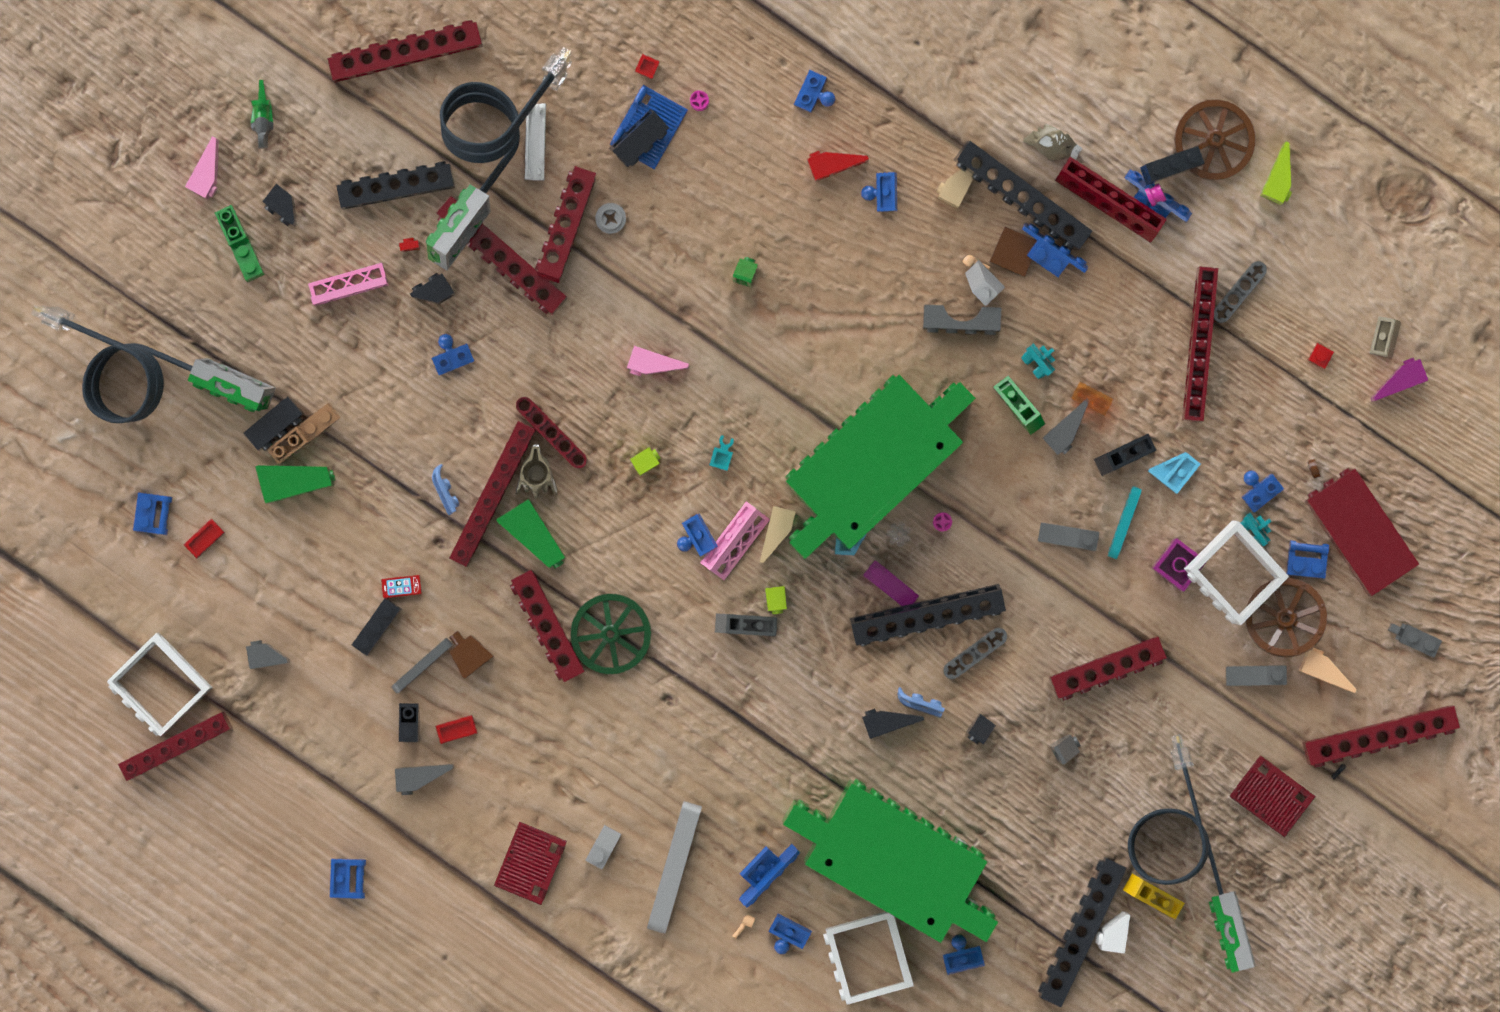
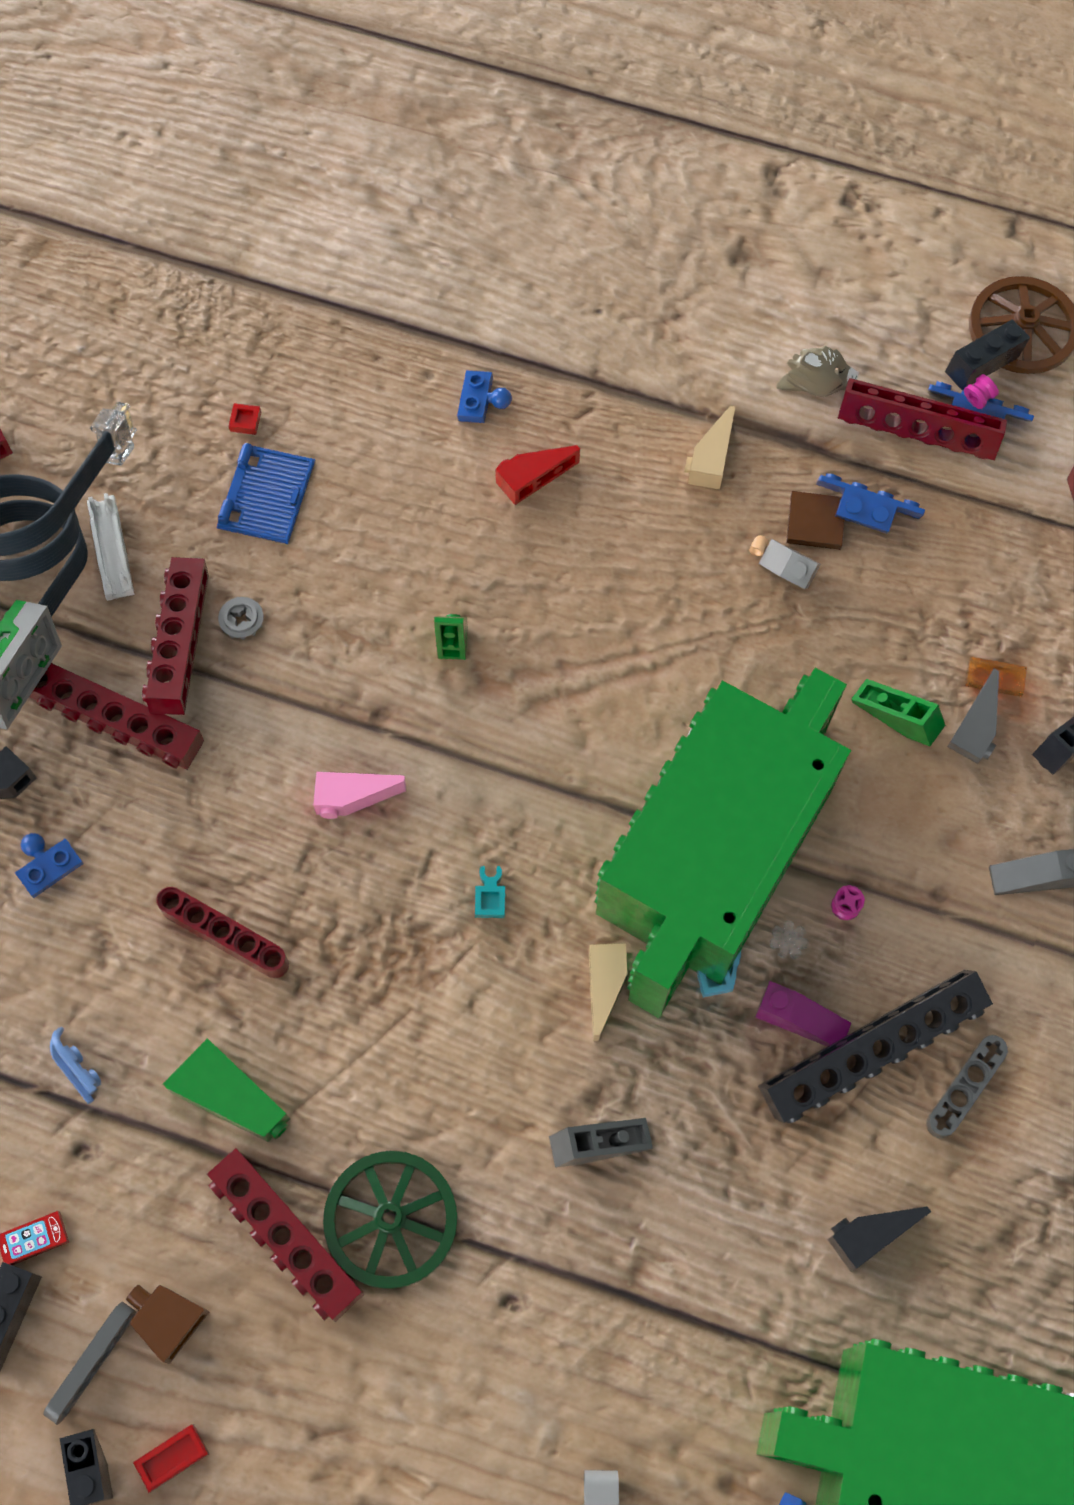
camera: 20 degrees left, 20 degrees down
dark red brick [449,421,537,567] -> none
dark tan piece [515,444,558,498] -> none
black brick [609,109,669,167] -> none
lime brick [630,447,661,476] -> none
blue plate [677,513,718,557] -> none
dark pink wheel [690,90,709,111] -> none
bright pink fence [700,502,770,580] -> none
lime brick [765,586,787,615] -> none
blue plate [861,172,898,212] -> none
medium blue piece [897,687,945,718] -> none
dark grey arch [923,305,1001,335] -> none
black brick [954,141,1092,251] -> none
black slope [966,713,996,745] -> none
teal hips [1021,343,1055,379] -> none

